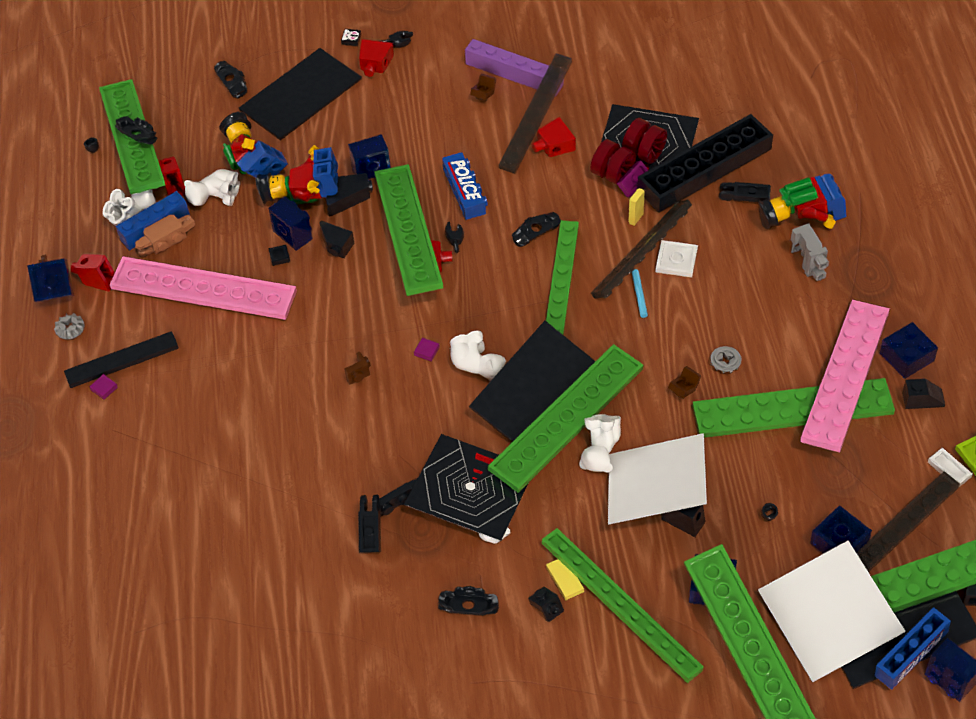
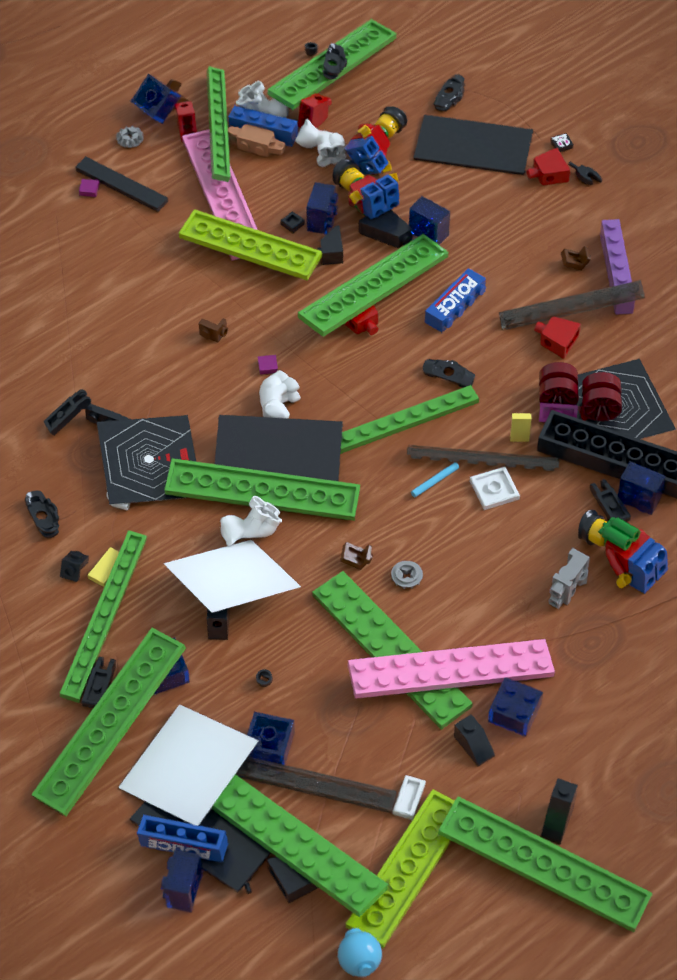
camera: 55 degrees right, 0 degrees up
black hand [445,222,464,253] -> none
none -> black hinge [82,656,116,708]
none -> lime plate [179,209,322,281]
none -> bright green plate [207,66,230,182]
none -> clear blue brick [618,462,666,515]

